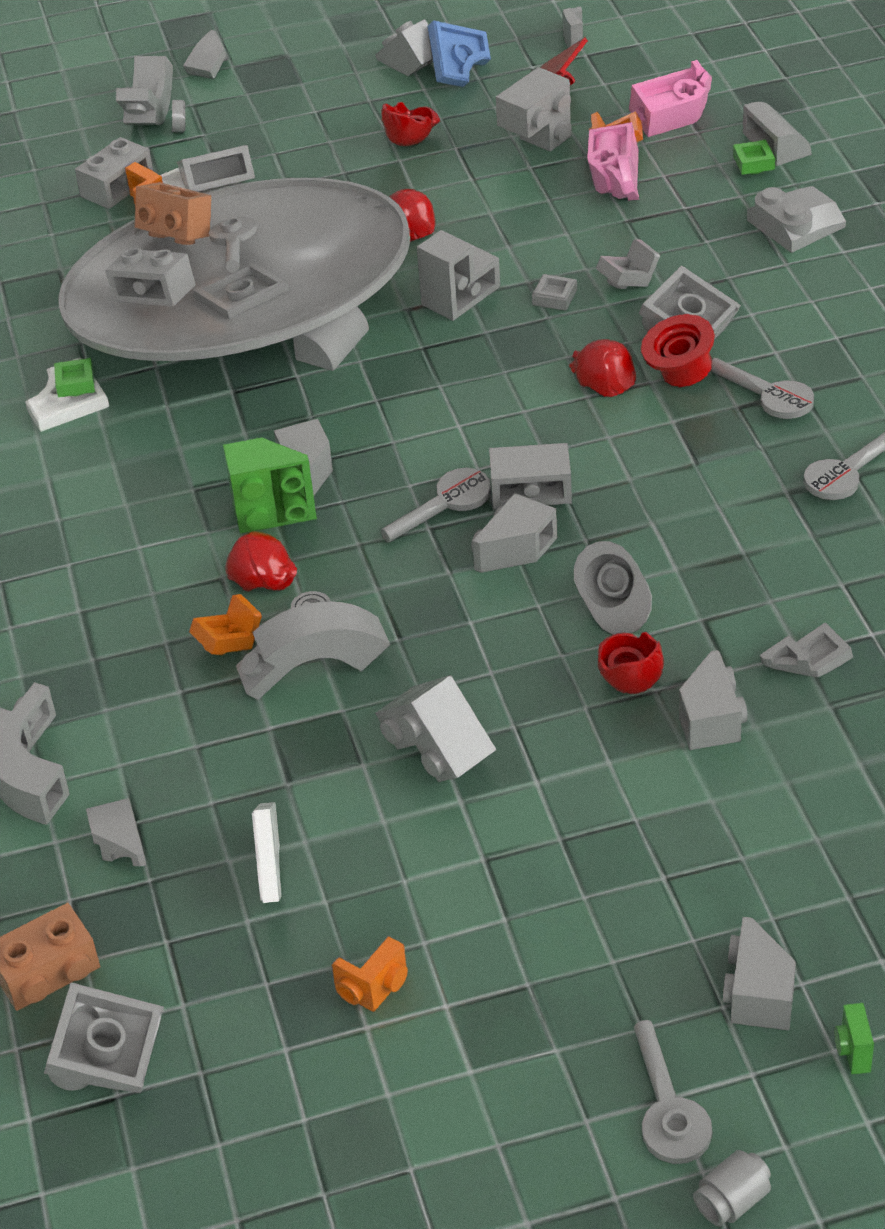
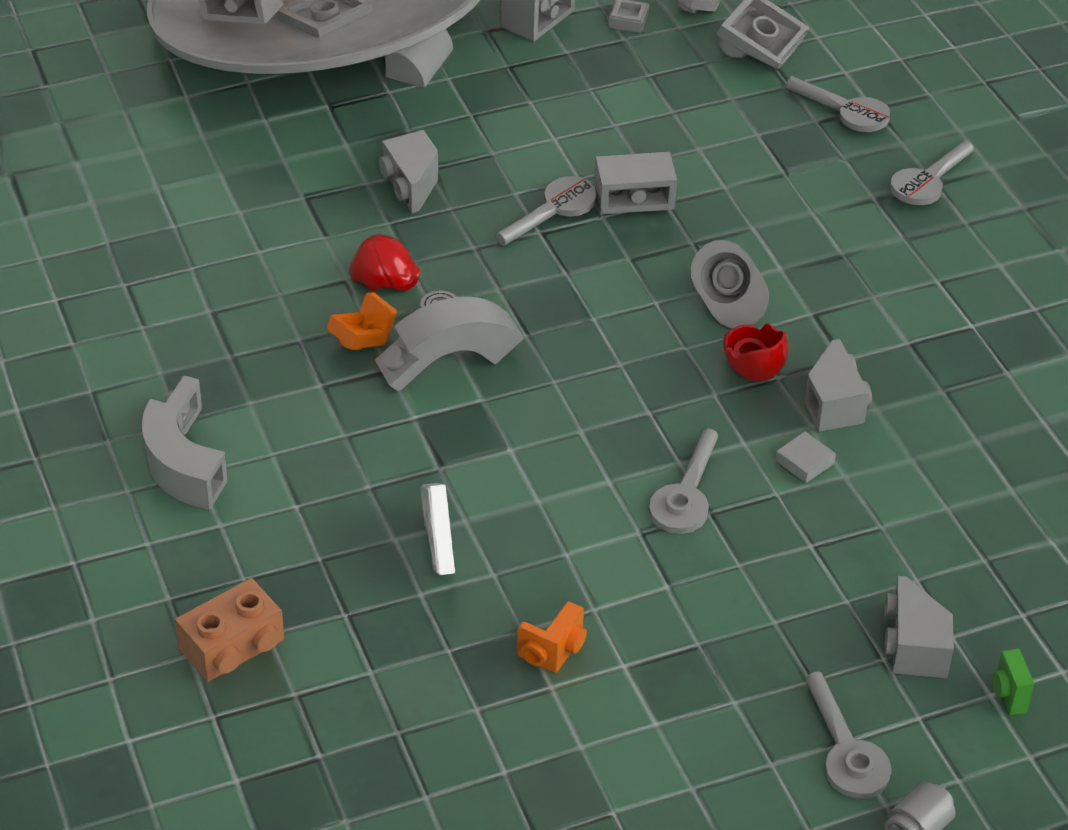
camera: 10 degrees left, 0 degrees up
white tile [25,357,109,432] -> none
light grey slope [44,982,164,1093] -> none
bright green plate [54,358,95,398] -> none
light grey slope [86,798,146,867] -> none
bright green slope [223,437,317,534] -> none
brick [375,675,496,782] -> none
light grey slope [471,493,557,573] -> none
red hair [569,339,636,397] -> none
red piece [641,314,715,387] -> none
light grey slope [760,622,853,677] -> none
none -> light grey piece [649,428,718,534]
none -> light grey tile [775,431,836,483]

